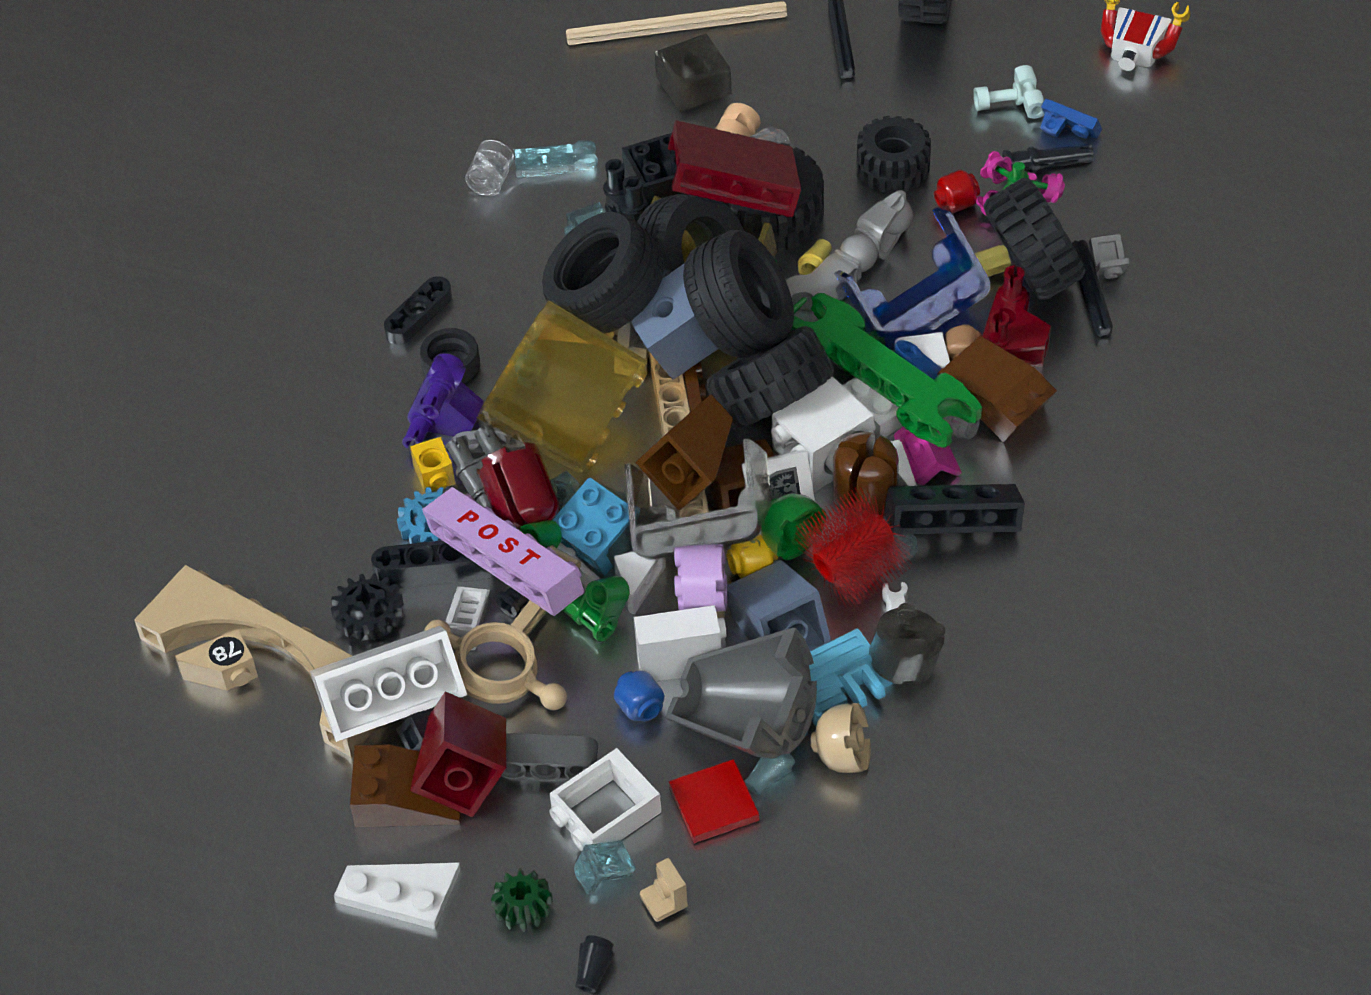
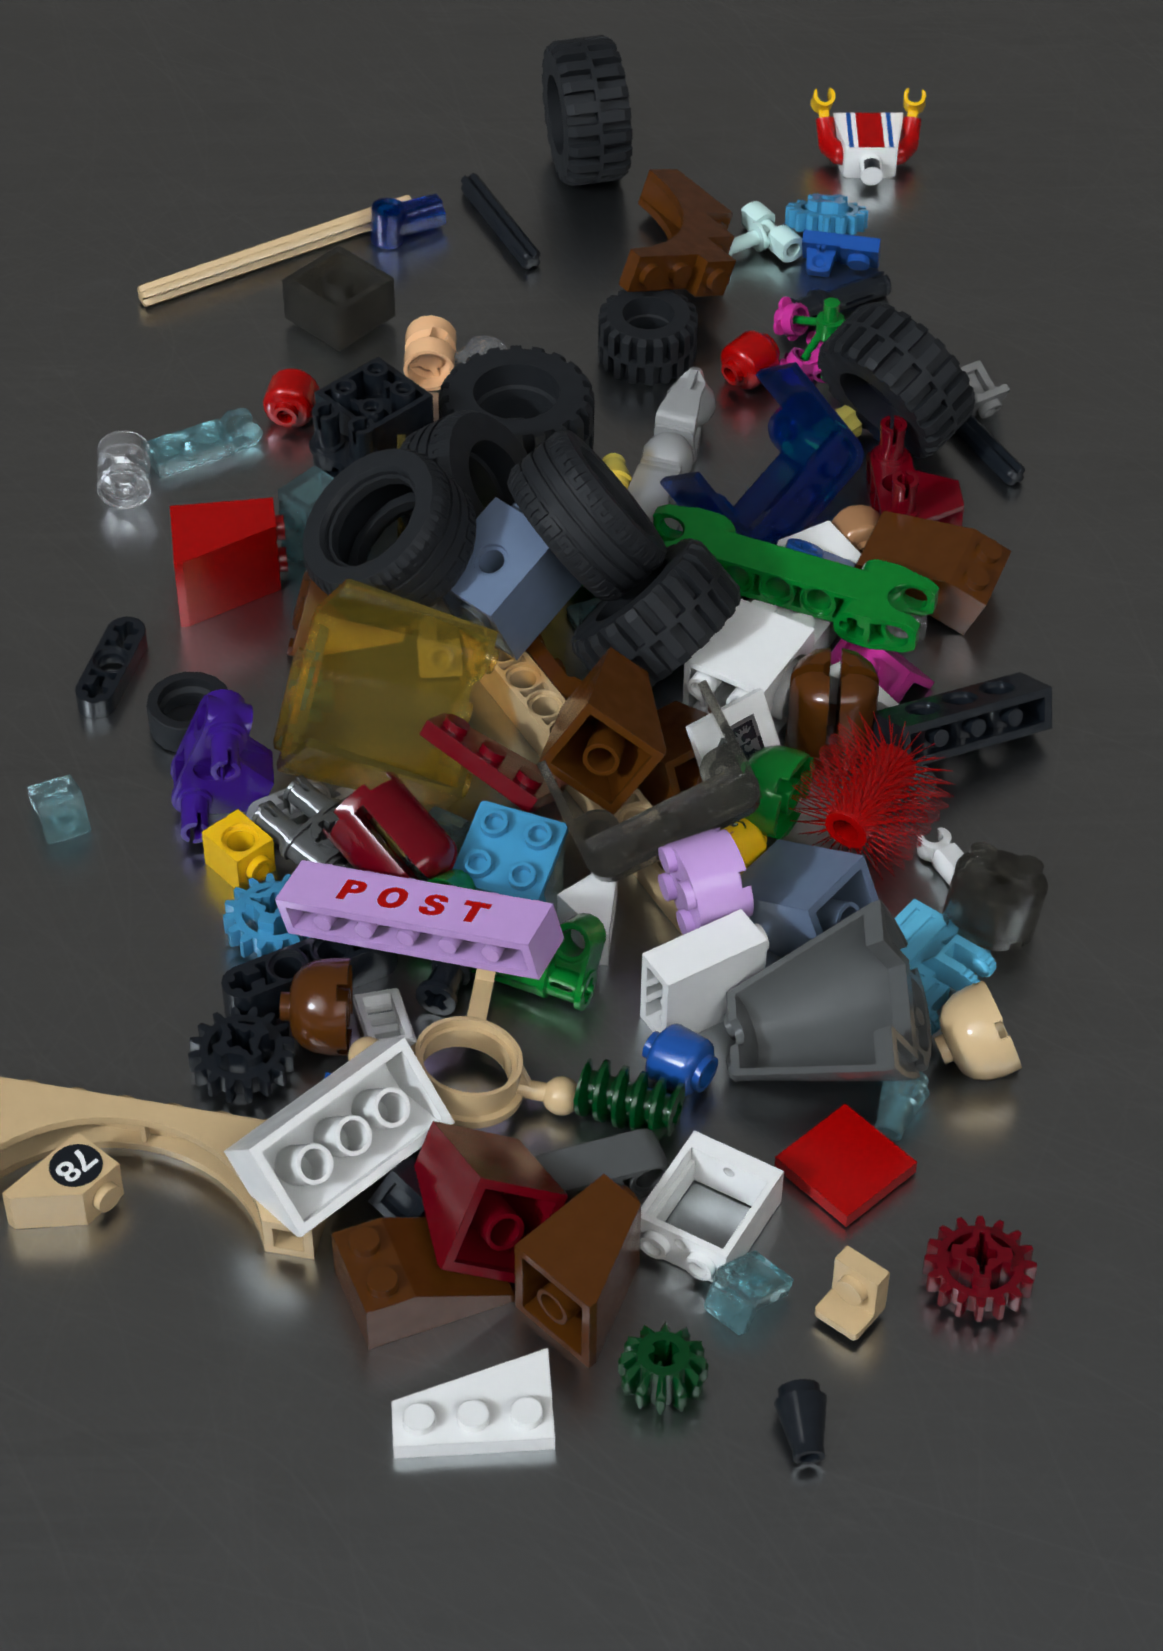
camera: 25 degrees left, 5 degrees down
dark red panel [668,120,801,217] -> none
none -> clear light blue bracket [26,774,91,844]
none -> red slope [170,497,288,627]
none -> red head [263,368,319,428]
none -> reddish brown cylinder [280,958,353,1056]
none -> clear blue piece [370,193,446,249]
none -> dark red wing [419,713,568,813]
none -> reddish brown slope [514,1174,641,1368]
none -> dark green piece [574,1058,685,1140]
none -> reddish brown arch [619,169,736,297]
none -> dark azure gear [785,193,868,235]
none -> dark red gear [922,1216,1037,1322]

